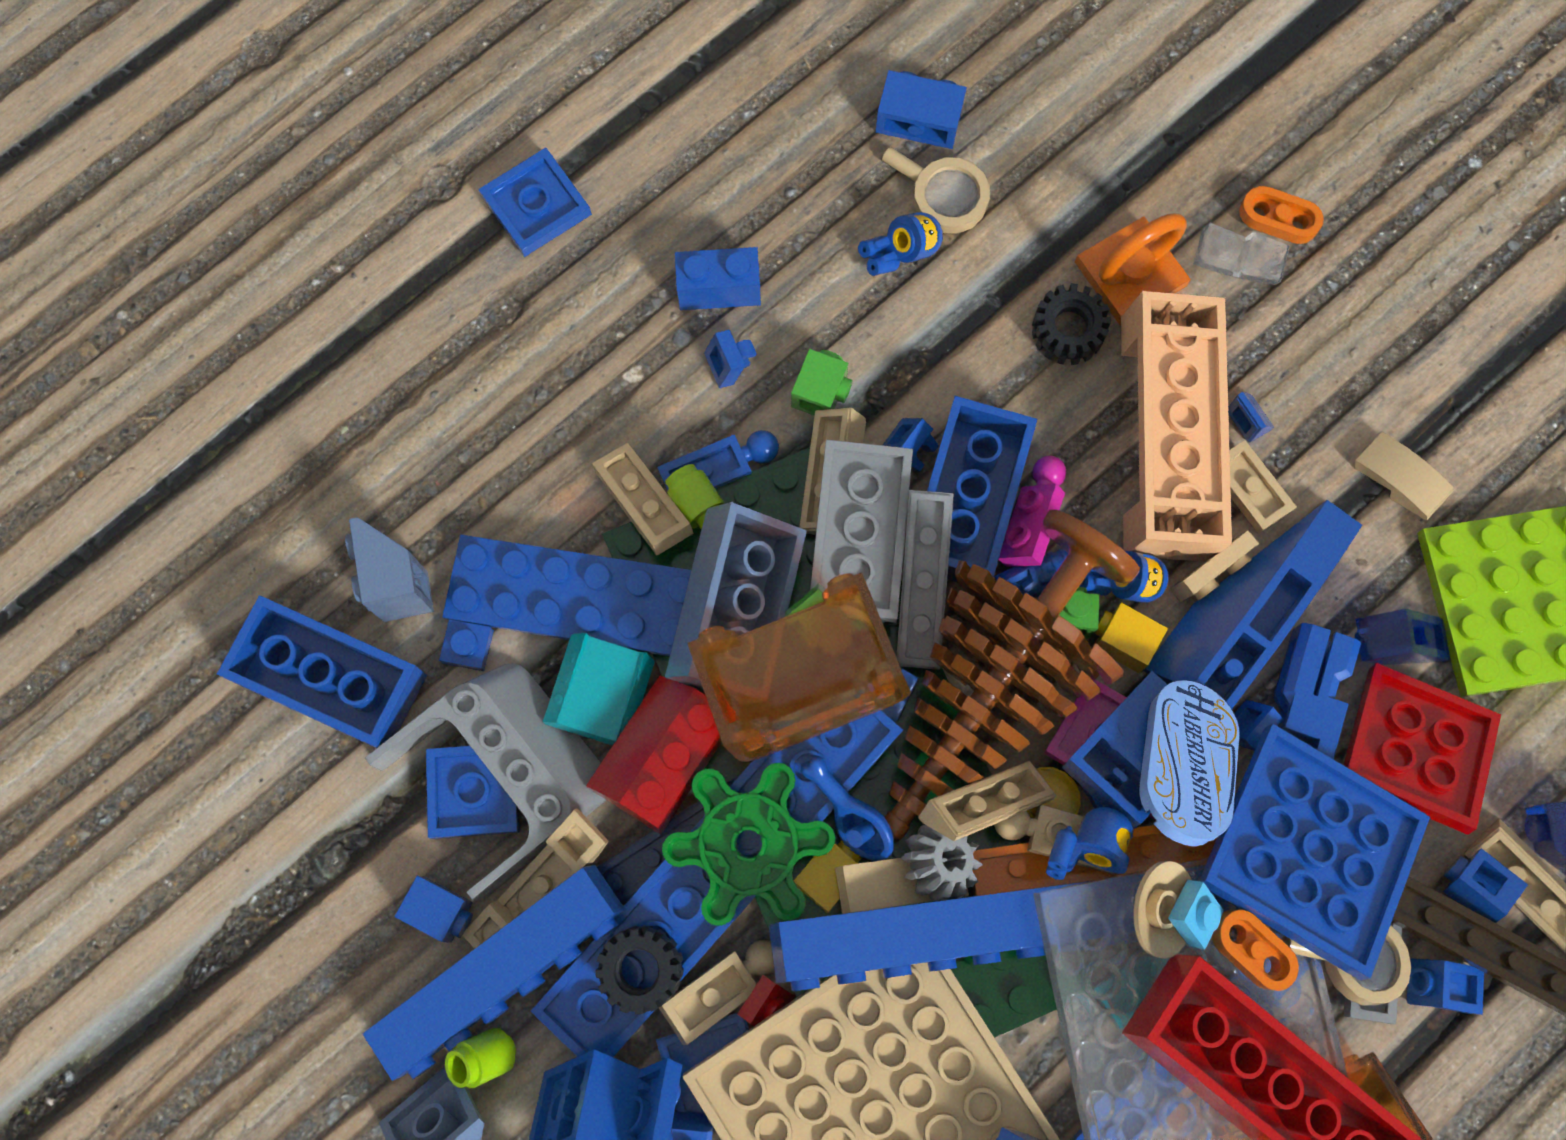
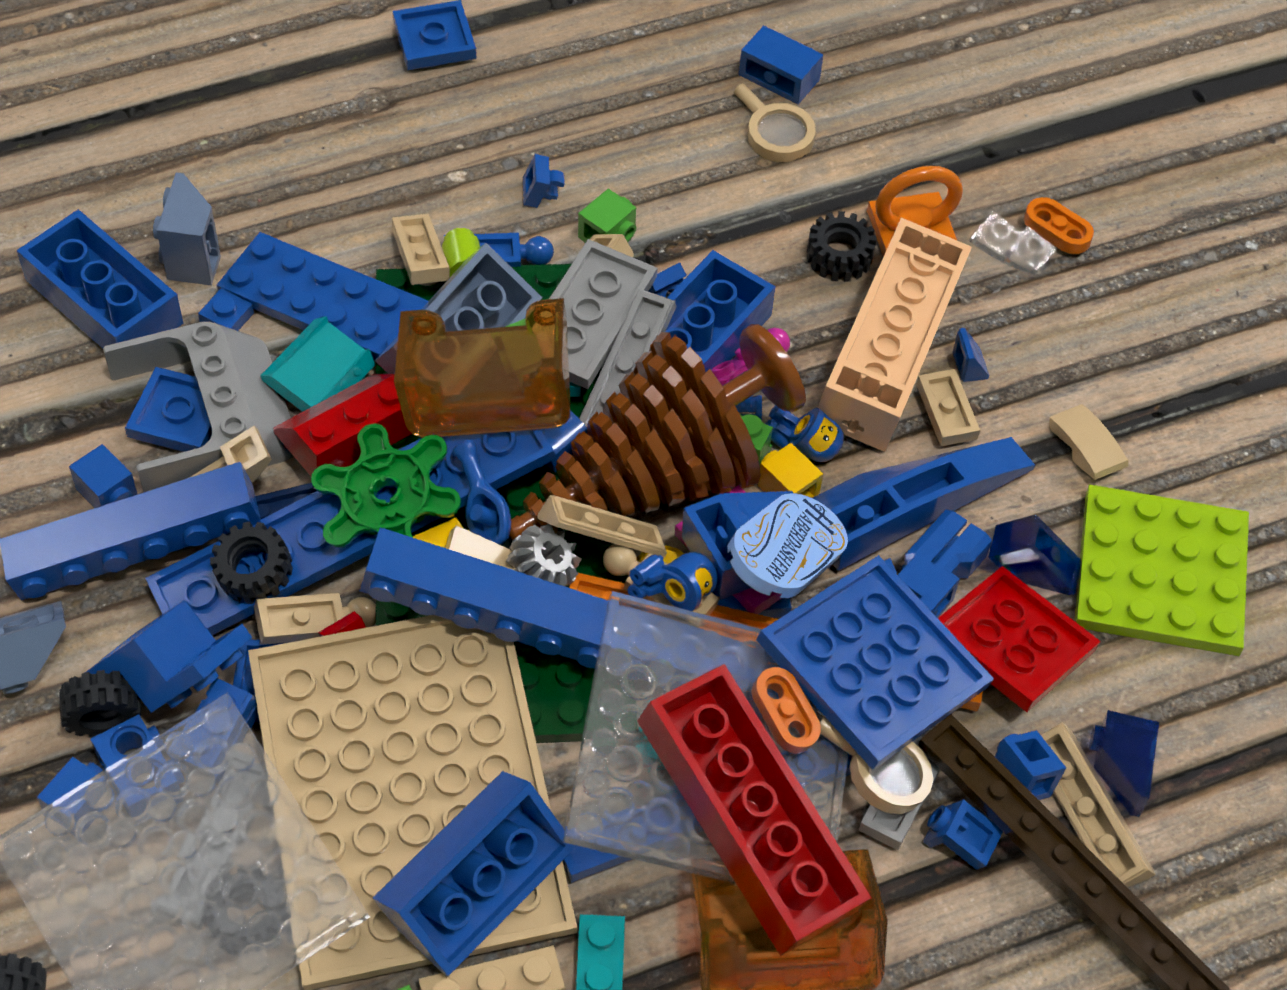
camera: 15 degrees right, 20 degrees down
lime brick [445,1028,516,1088] -> none
blue brick [675,247,761,310] -> none
blue piece [858,212,943,276] -> none
tan dish [1134,861,1192,959] -> none
medium azure plate [1168,879,1224,950] -> none
tan plate [1170,530,1259,602] -> none

